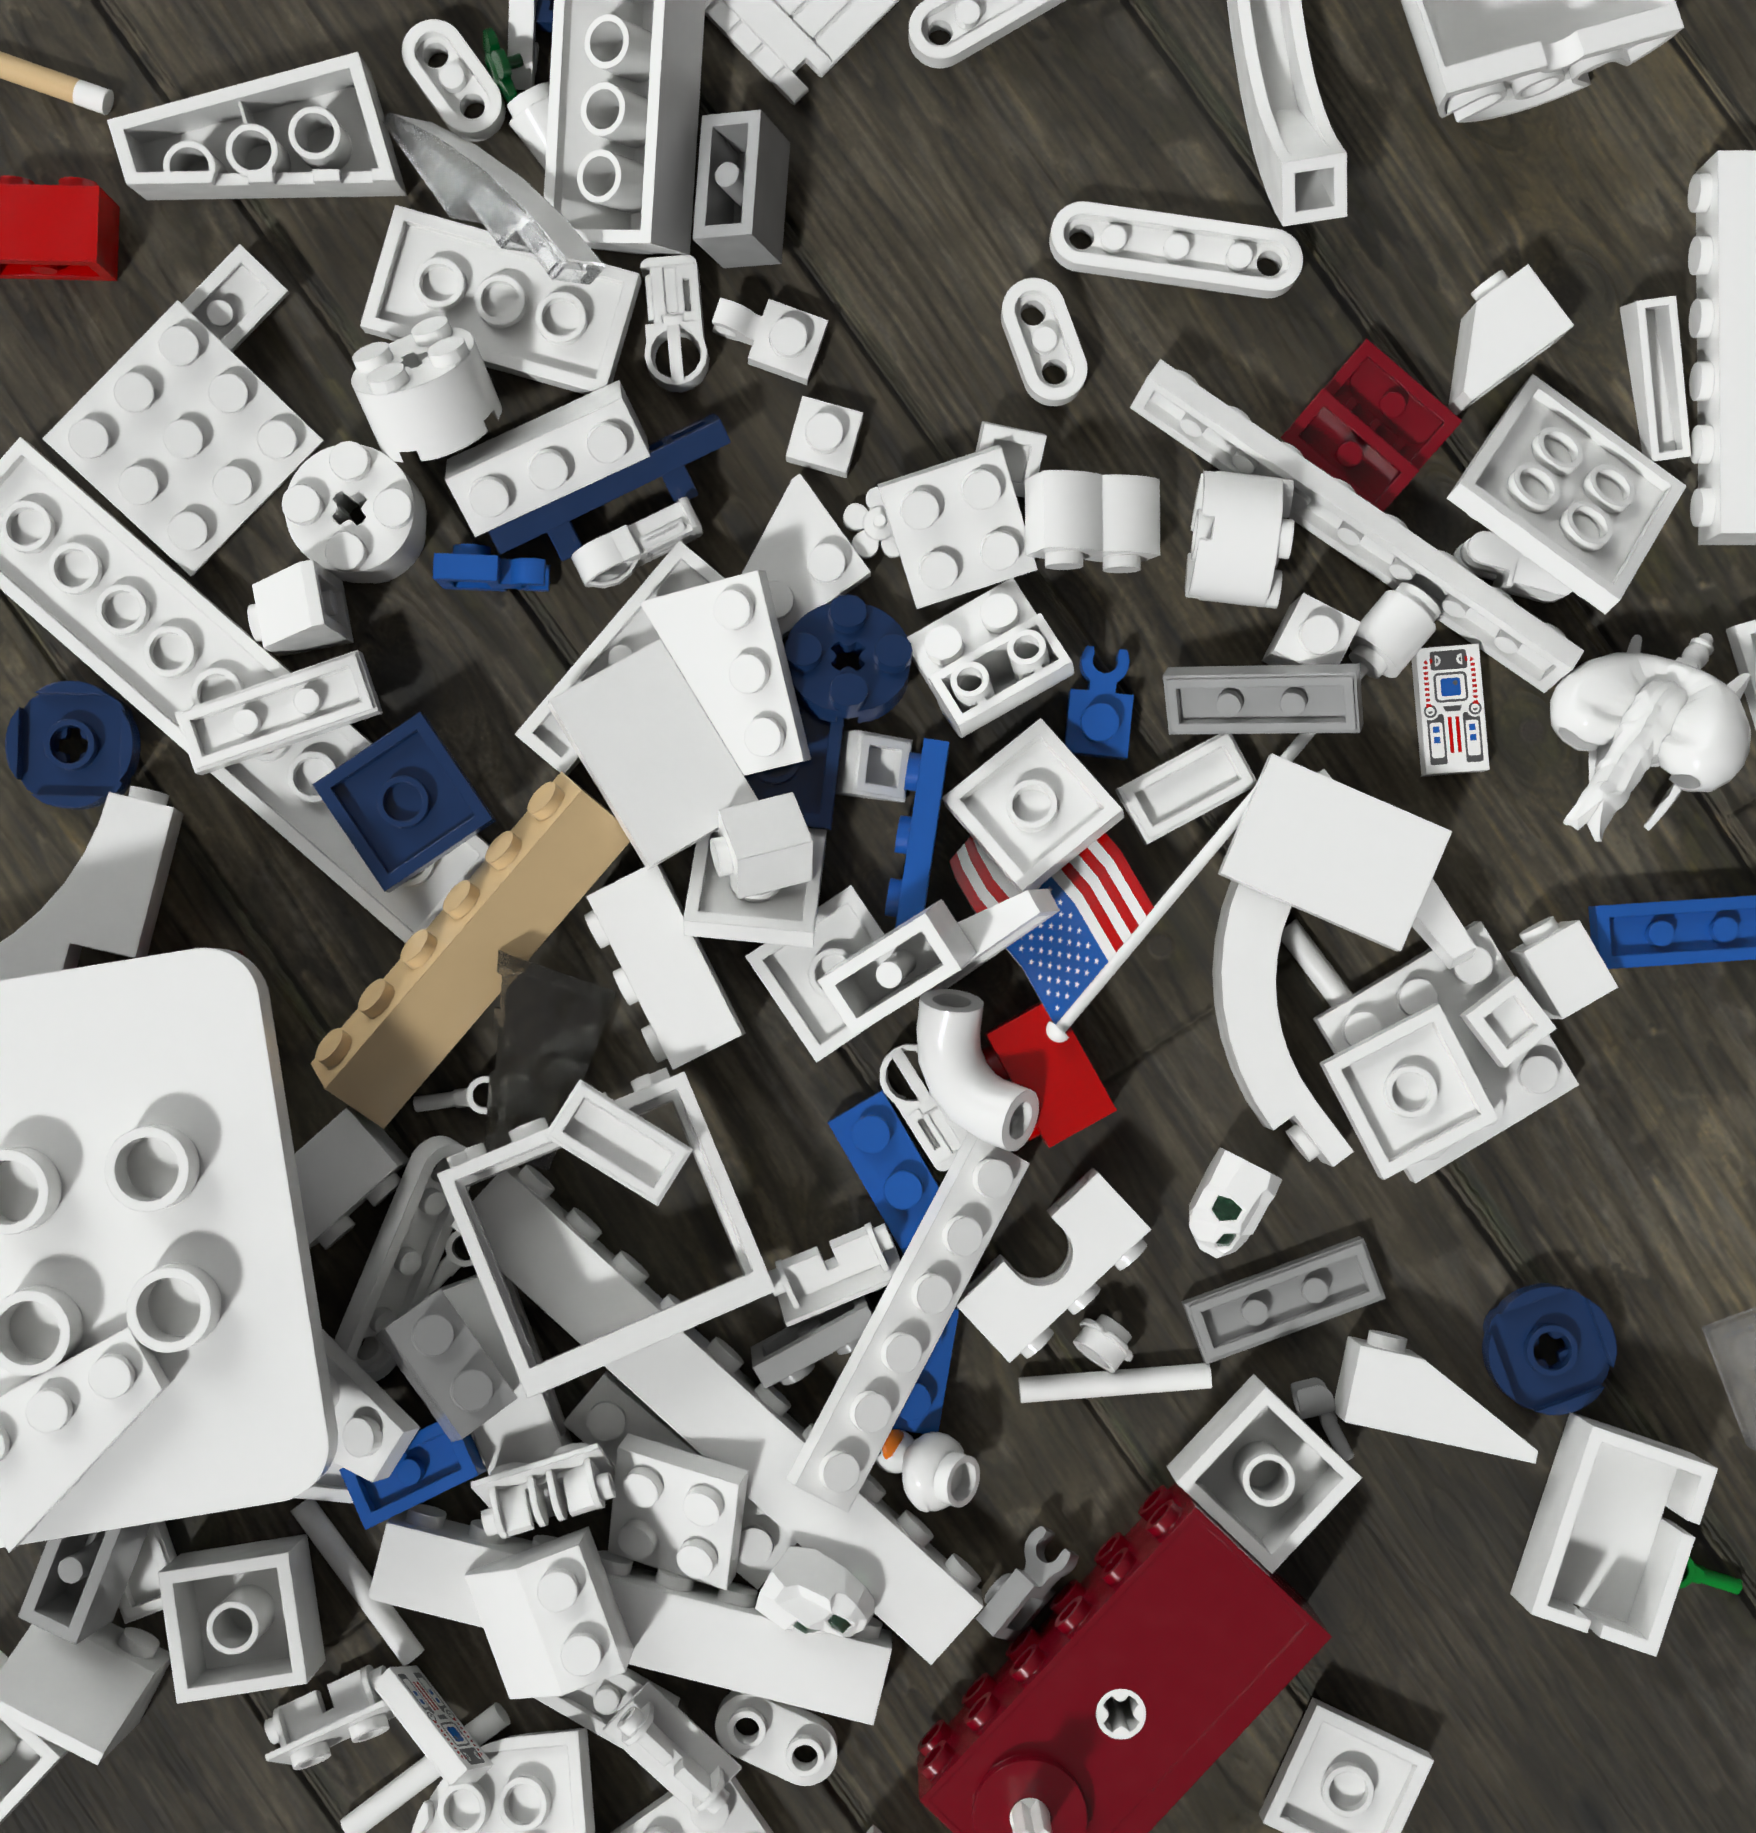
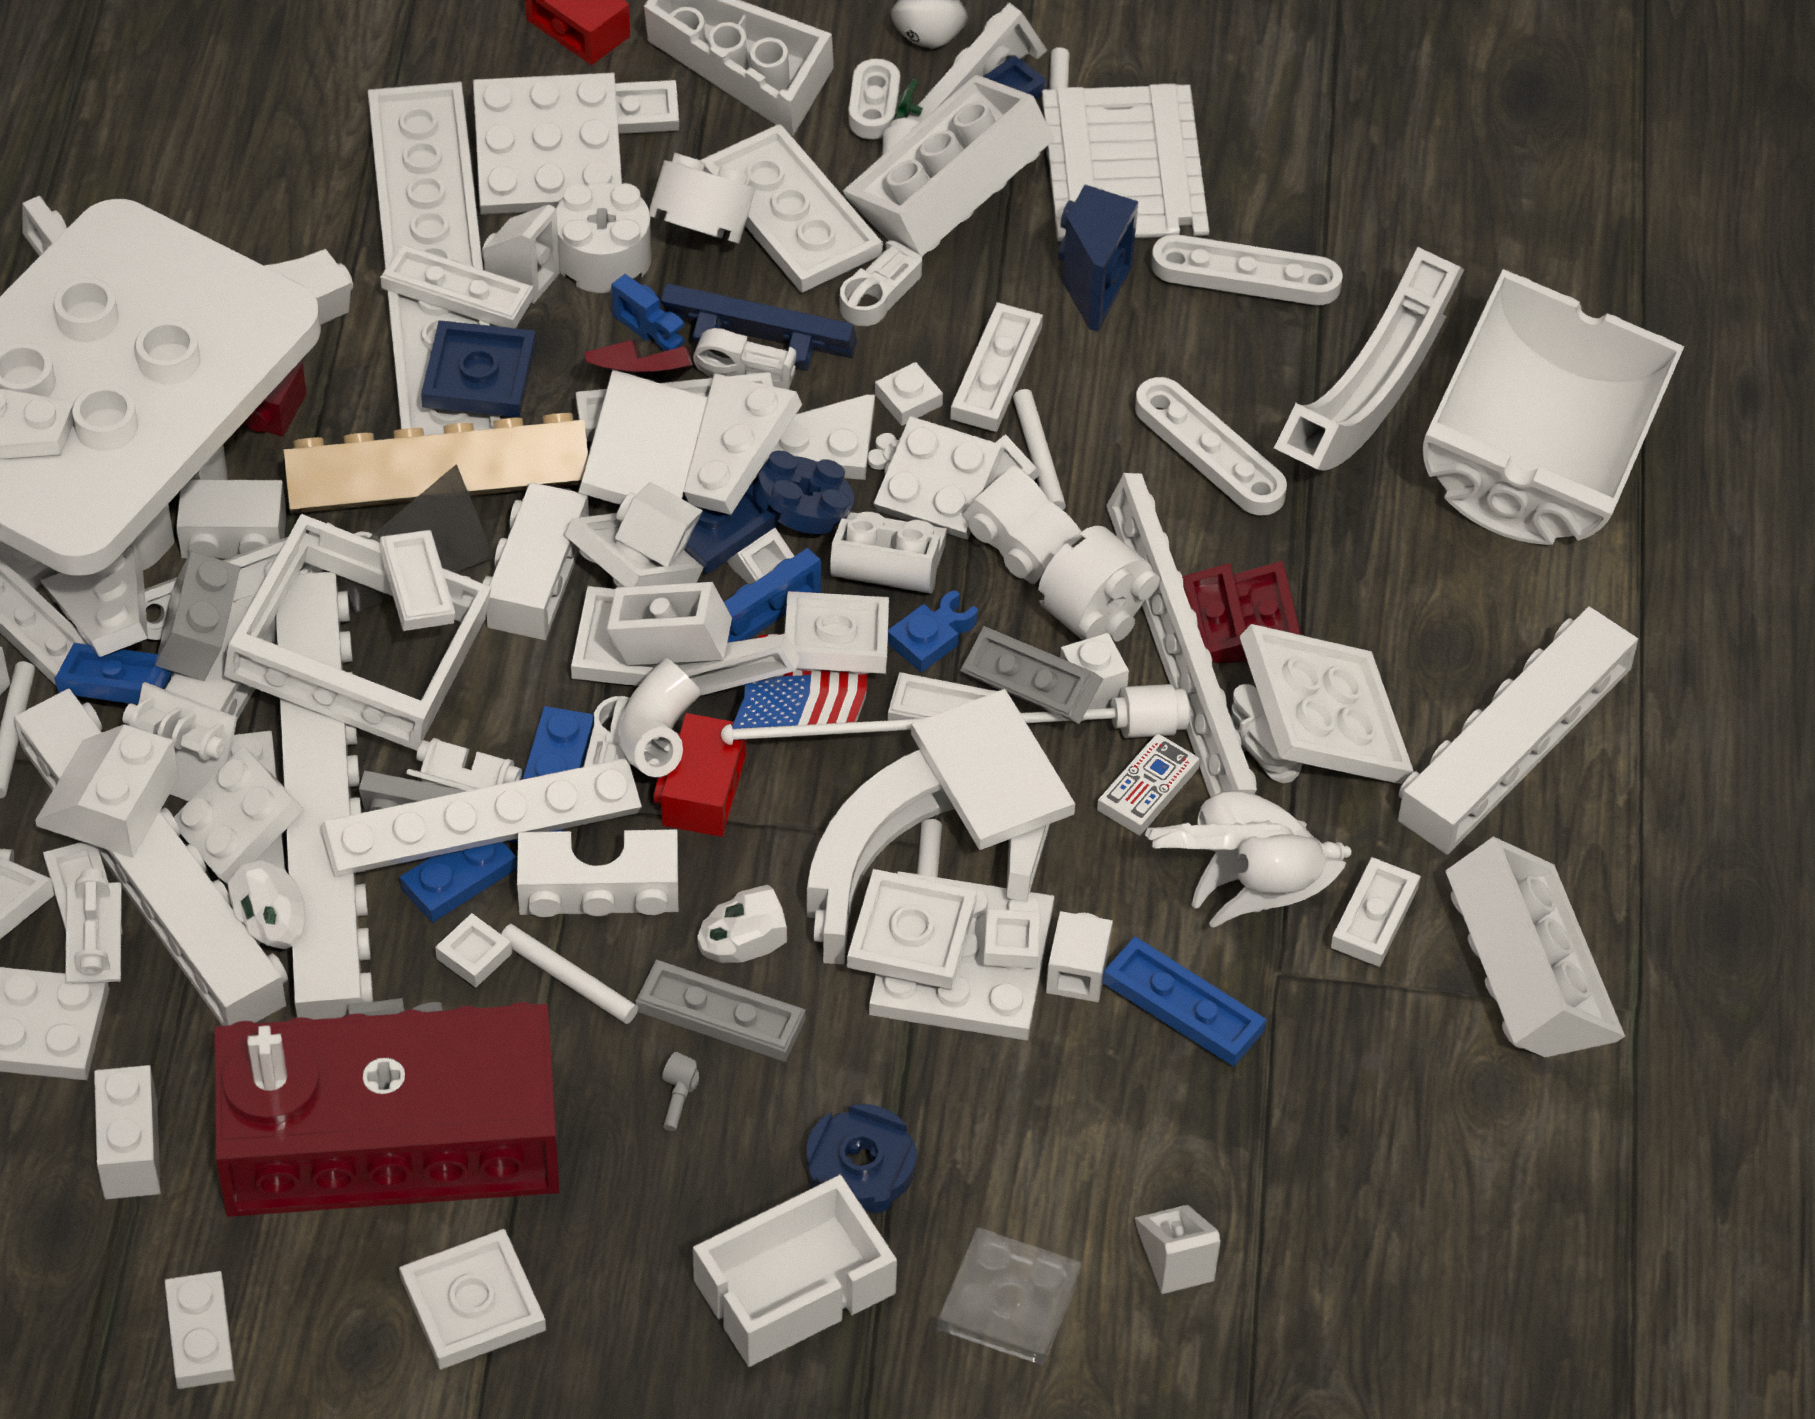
camera: 40 degrees right, 35 degrees down
dark blue plate [5,681,141,810] -> none
clear slope [382,112,605,285] -> none
white brick [445,380,650,537] -> none
light grey brick [693,110,790,268] -> none
white plate [712,298,828,385] -> none
white plate [715,1691,838,1786] -> none
white animal [876,1429,980,1513] -> none
white plate [1001,278,1087,406] -> none
white plate [1073,1314,1134,1373] -> none
white brick [1167,1374,1362,1574] -> none
white slope [1334,1330,1538,1464] -> none
white slope [1448,264,1574,416] -> none
white piece [1619,295,1691,462] -> none
green hand [1679,1556,1743,1595] -> none
none -> white plate [435,913,512,988]
none -> dark red slope [584,340,694,372]
none -> white plate [950,302,1043,432]
none -> white bar [1013,389,1066,510]
none -> dark blue slope [1058,184,1139,332]

